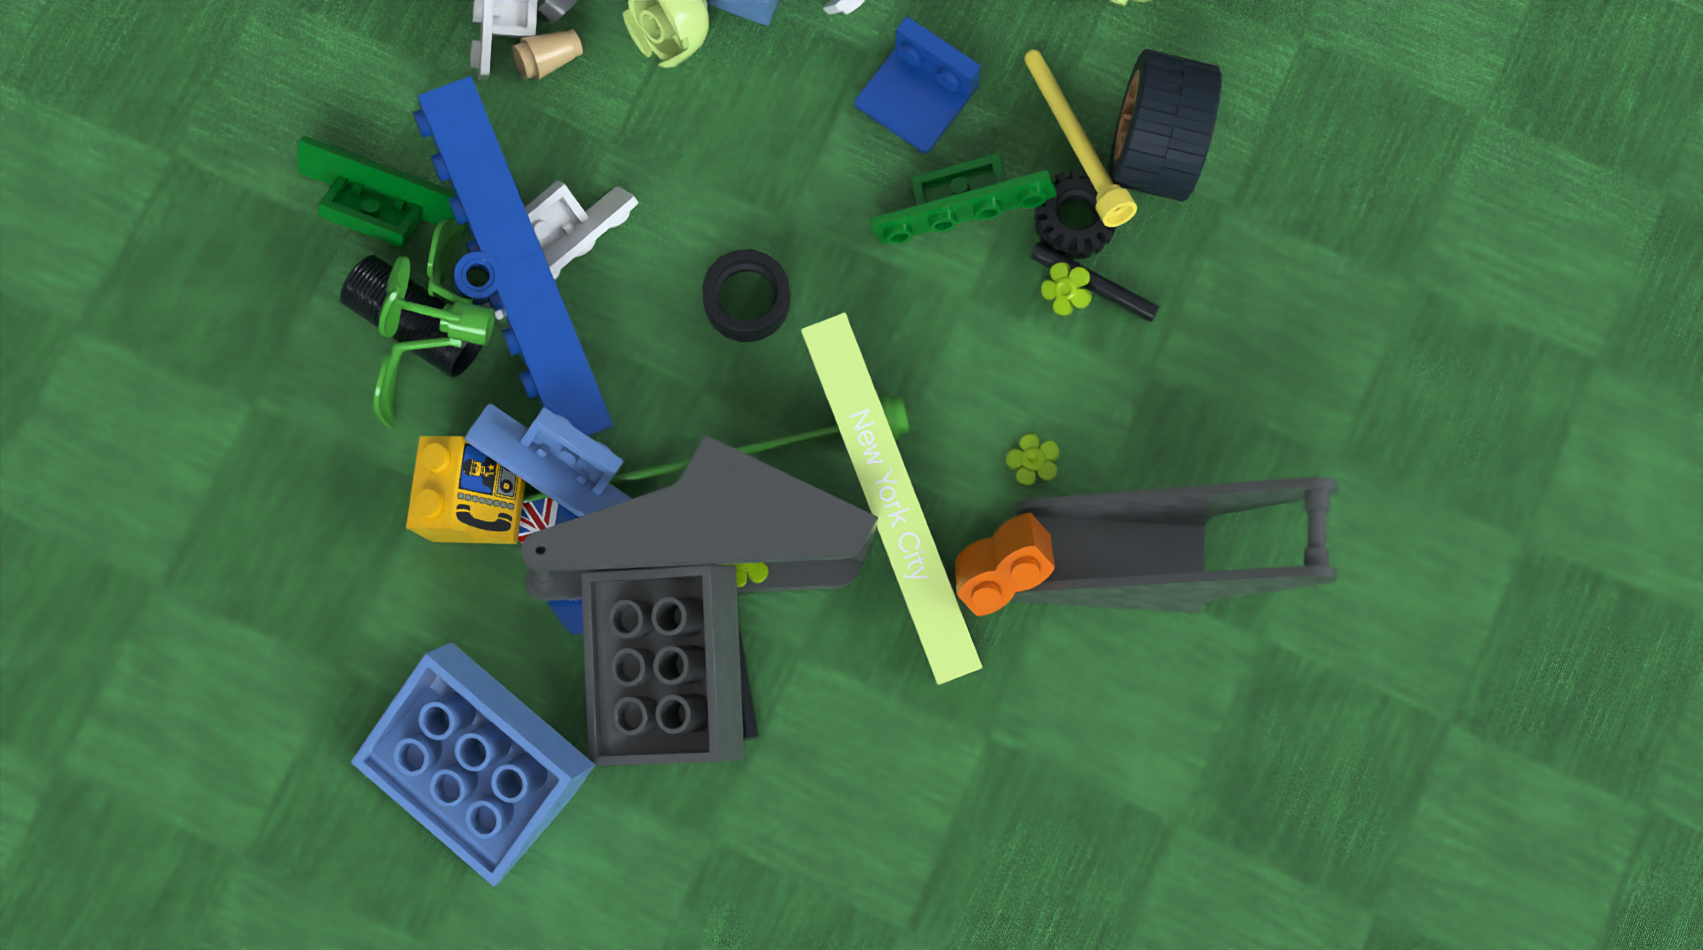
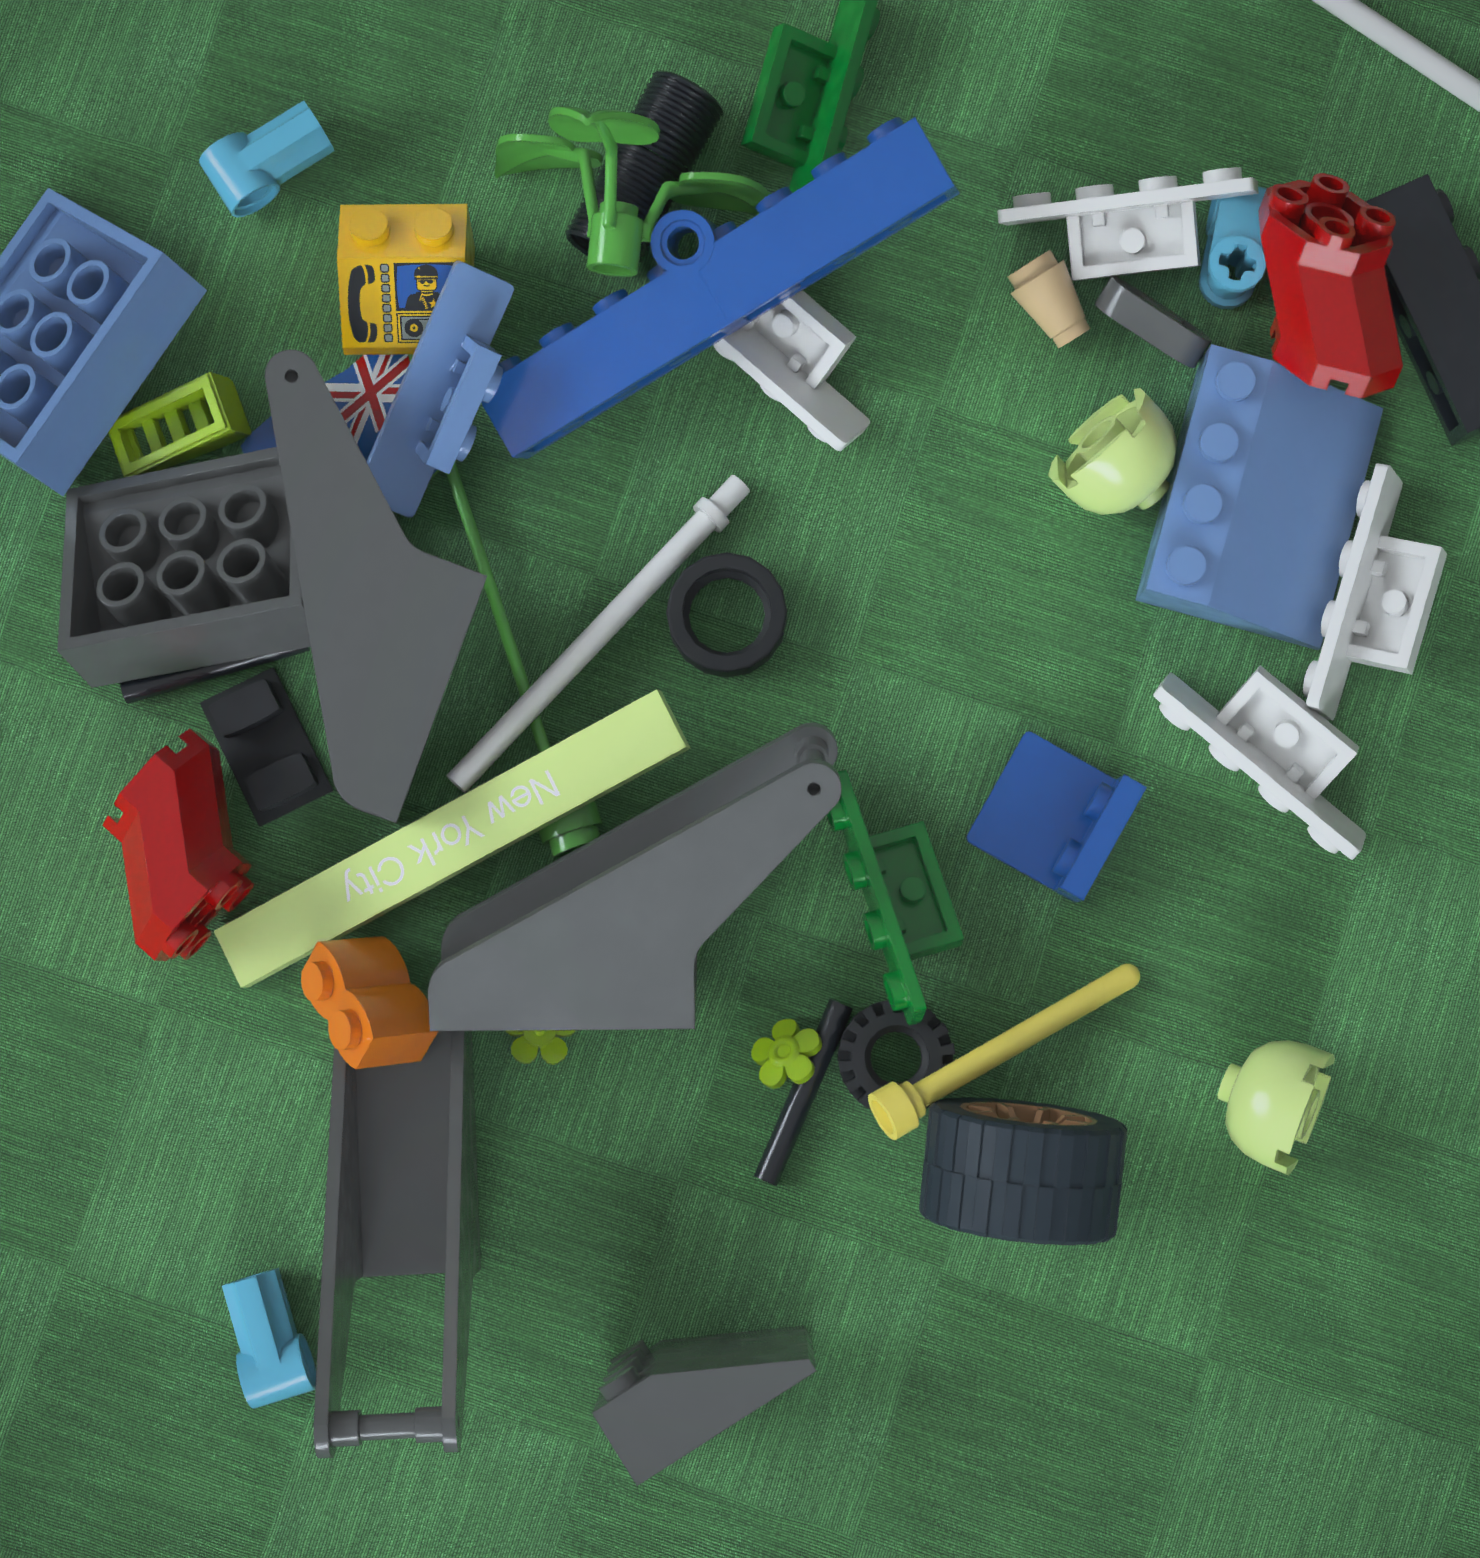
camera: 90 degrees right, 10 degrees up
none -> red brick [102,728,255,961]
none -> lime slope [108,372,251,477]
none -> medium azure piece [199,100,335,217]
none -> black piece [200,667,334,827]
none -> medium azure piece [222,1268,316,1409]
none -> dark grey piece [428,723,841,1031]
none -> white bar [446,475,750,793]
none -> dark grey slope [592,1325,817,1486]

